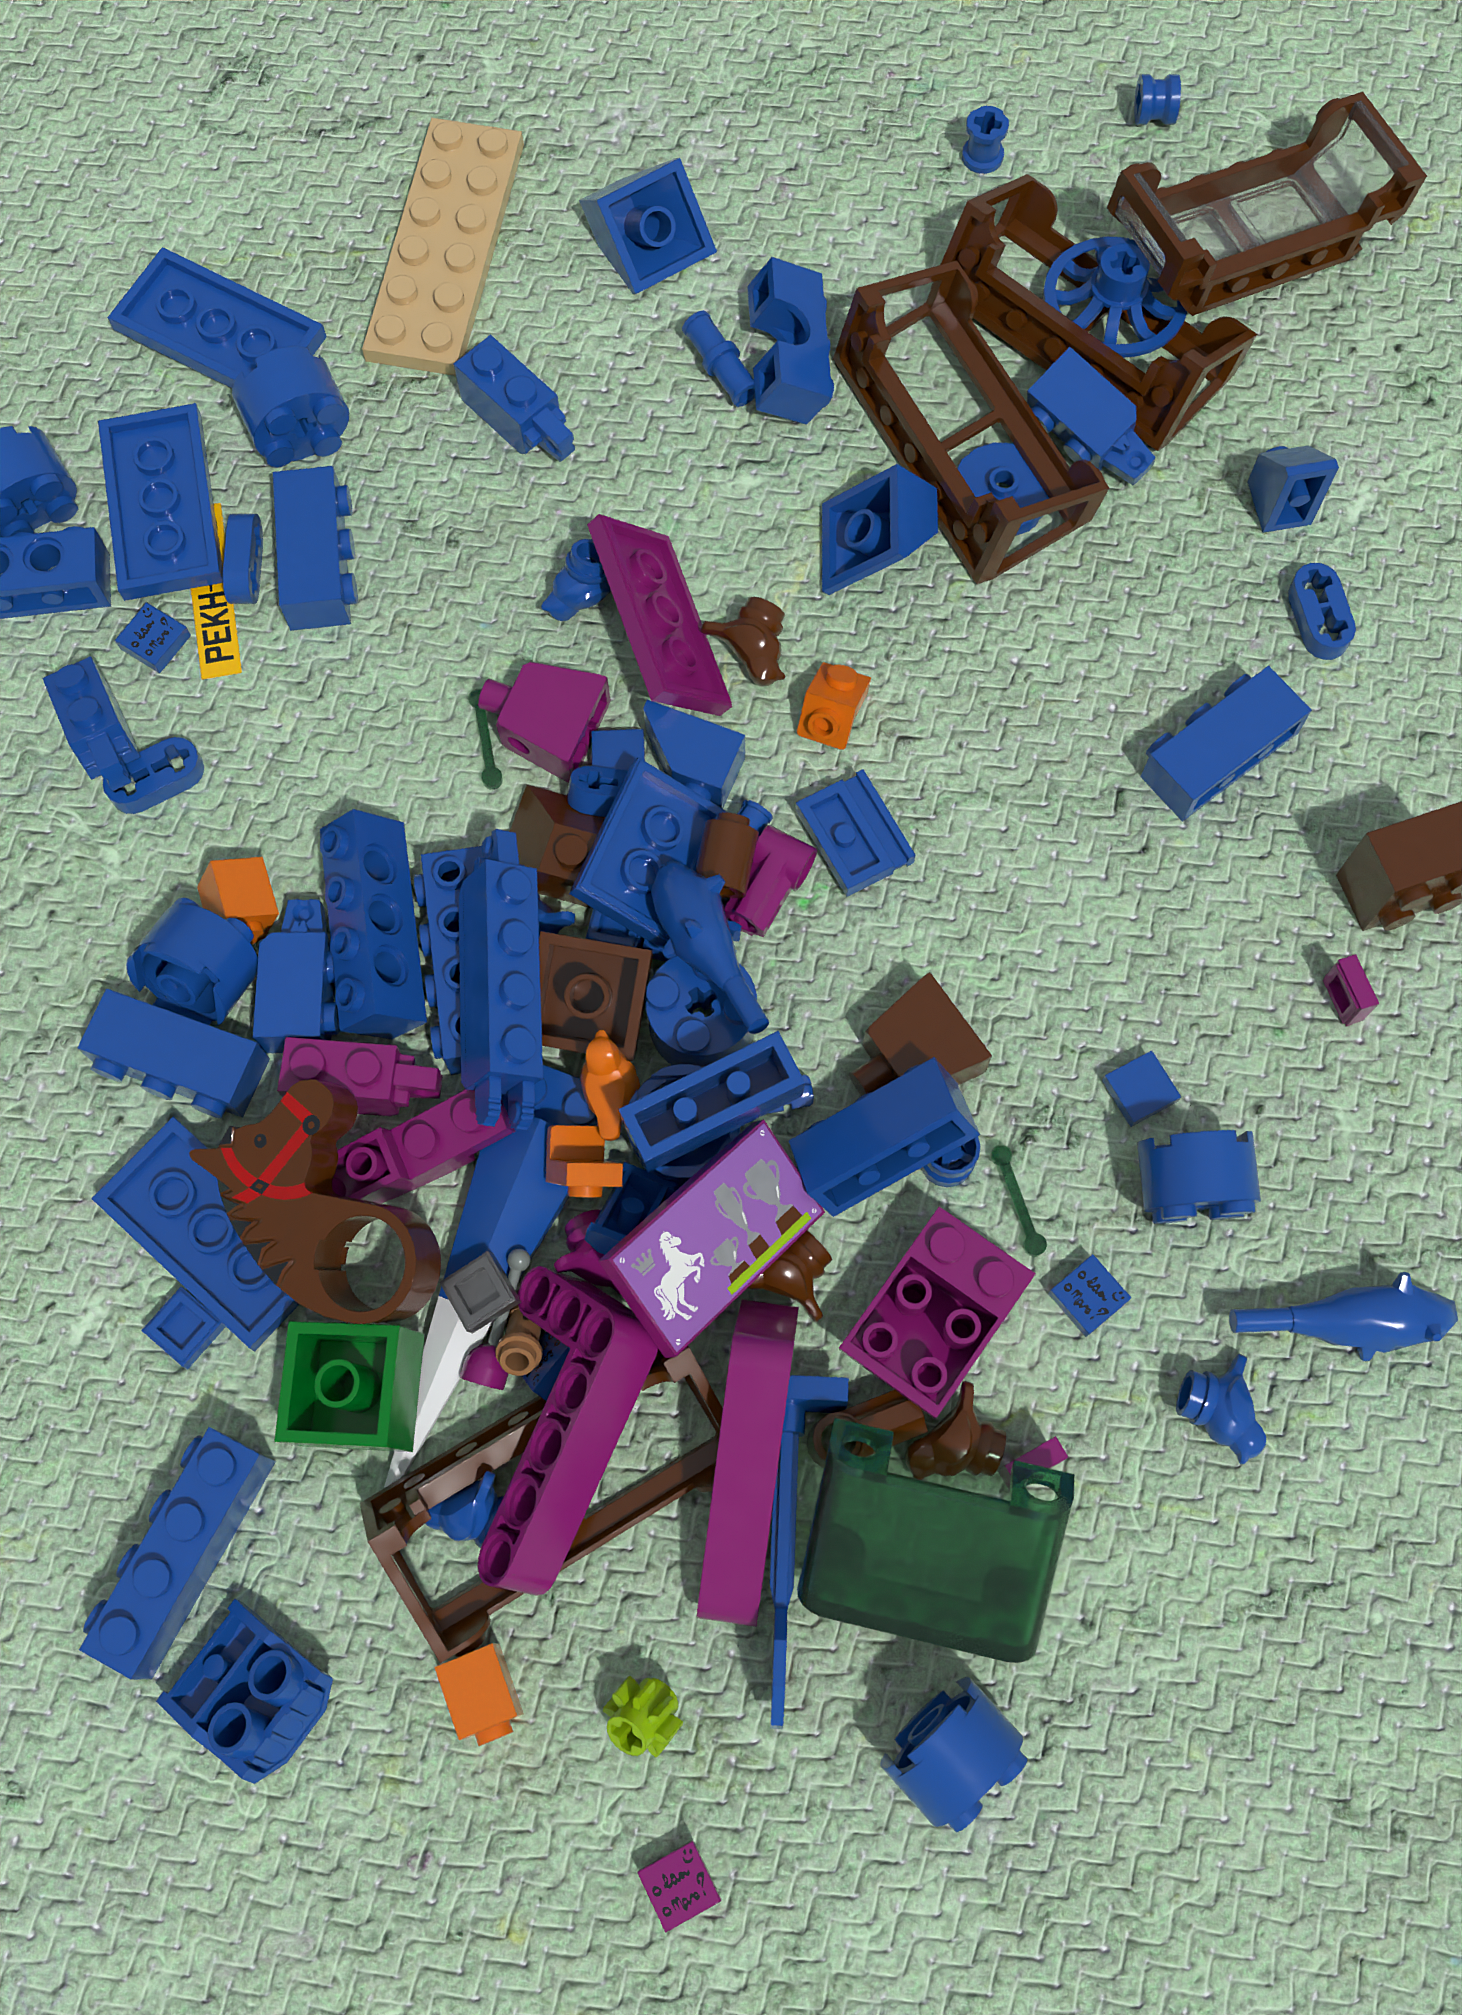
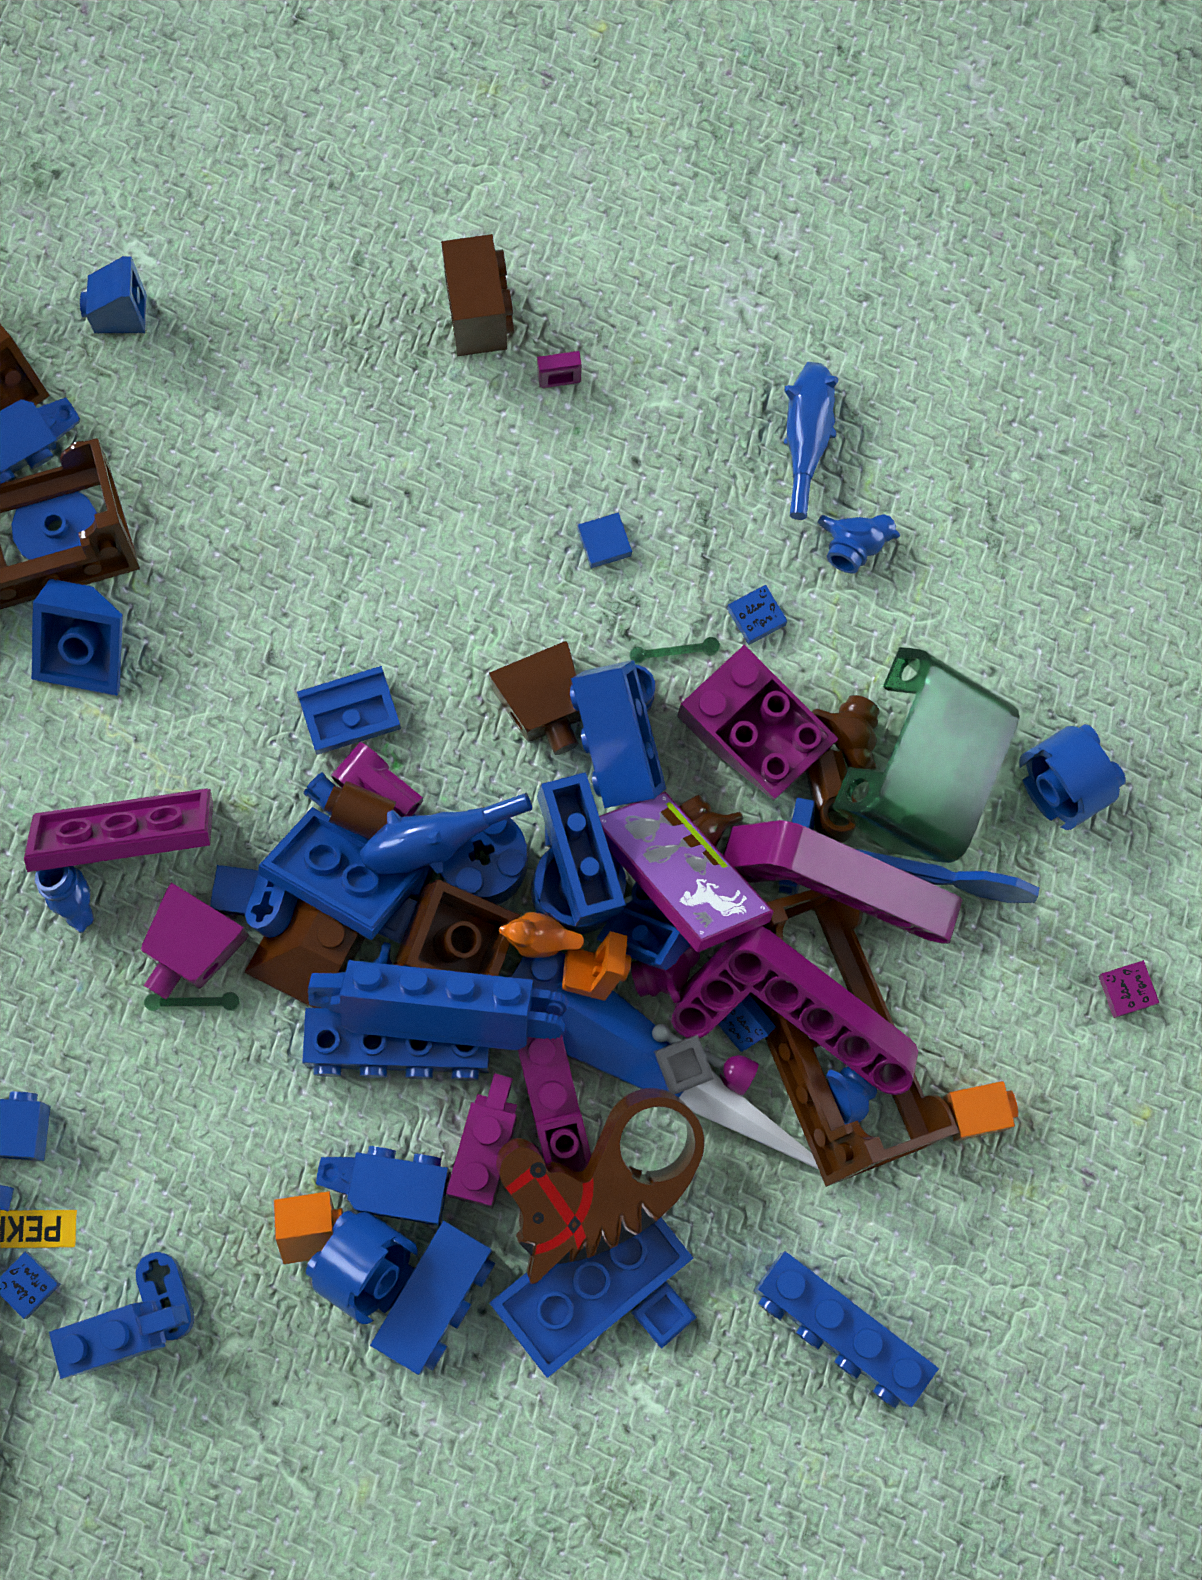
camera: 85 degrees left, 5 degrees up
blue slope [156,1599,333,1784] -> none
green brick [274,1321,425,1452] -> none
blue brick [320,809,427,1040] -> none
medium nougat pin [496,1305,542,1376] -> none
lime gear [603,1676,683,1757] -> none
blue slope [643,699,745,809] -> none
reddish brown animal [700,597,786,687] -> none
orange bracket [797,662,871,750] -> none
magenta tile [998,1436,1068,1492] -> none
blue brick [1137,1130,1261,1224] -> none
blue brick [1140,665,1312,822] -> none
blue beam [1288,563,1356,660] -> none

